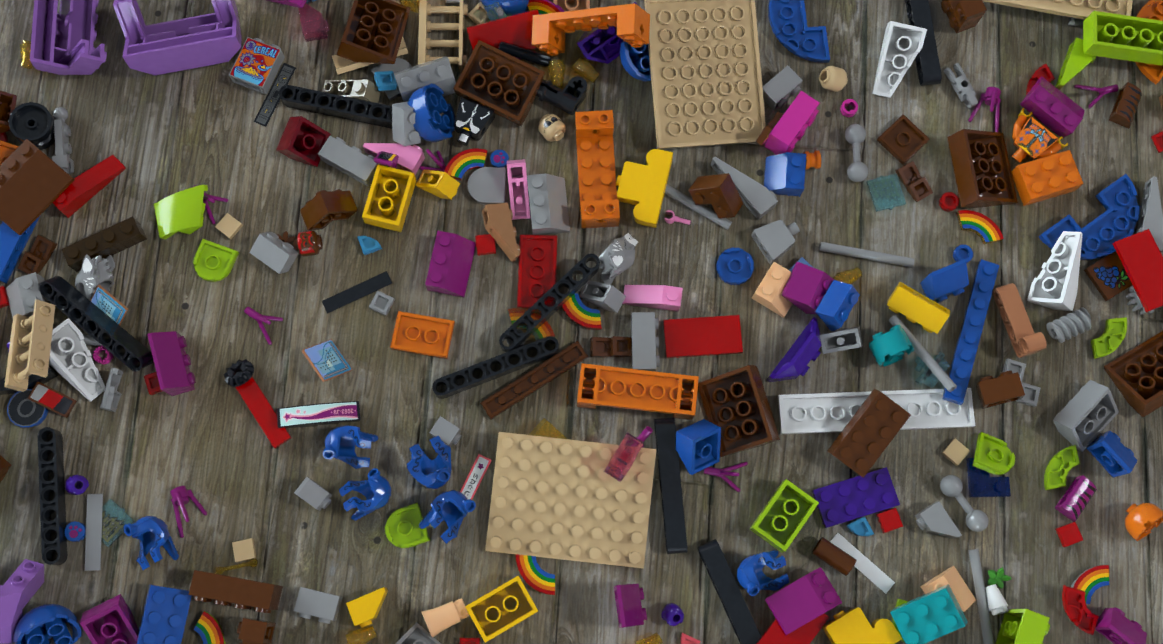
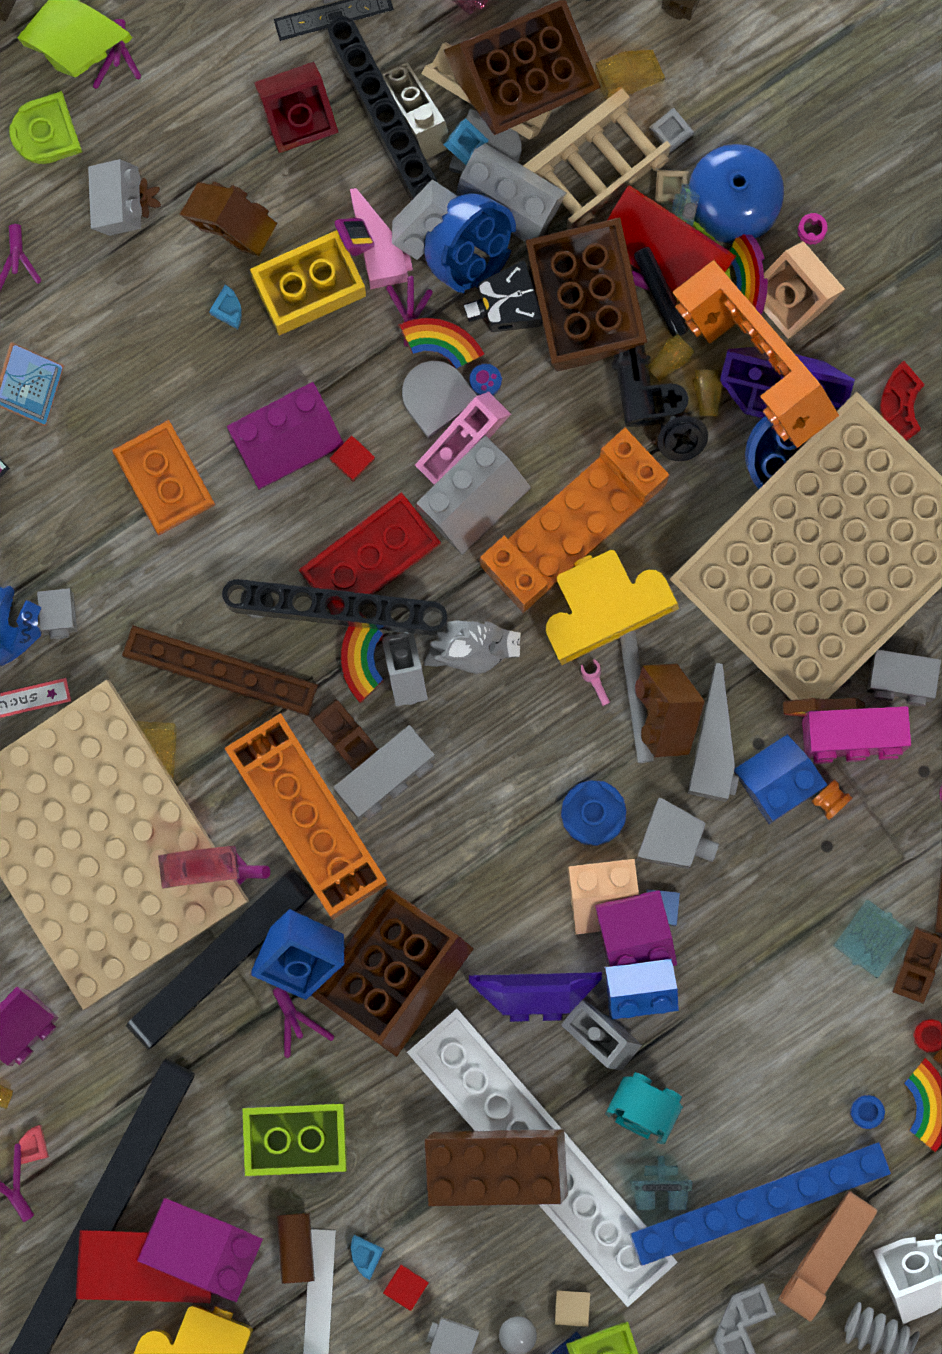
camera: 55 degrees right, 5 degrees up
tan tile [215,213,243,239] -> none
reddish brown head [294,231,323,257] -> none
light grey brick [318,136,377,187] -> none
black sticker [322,271,392,314] -> none
light grey tile [369,290,395,316] -> none
yellow slope [415,170,460,200] -> none
black beam [432,336,559,399] -> none
medium nougat slope [482,203,520,262] -> none
clear yellow tile [508,308,555,341] -> none
tan head [538,114,566,142] -> none
bright pink slope [622,285,683,312] -> none
dark purple piece [661,603,684,626] -> none
red tile [663,315,743,358] -> none
blue piece [737,550,790,596] -> none
dark purple plate [812,467,900,528] -> none
light grey piece [819,242,914,268] -> none
clear yellow cone [833,267,862,285] -> none
light grey piece [845,124,868,182] -> none
yellow brick [887,282,950,334] -> none
light grey piece [888,315,957,392] -> none
blue slope [920,259,969,303] -> none
reddish brown brick [976,370,1025,409] -> none
none -> black gear [656,412,708,461]

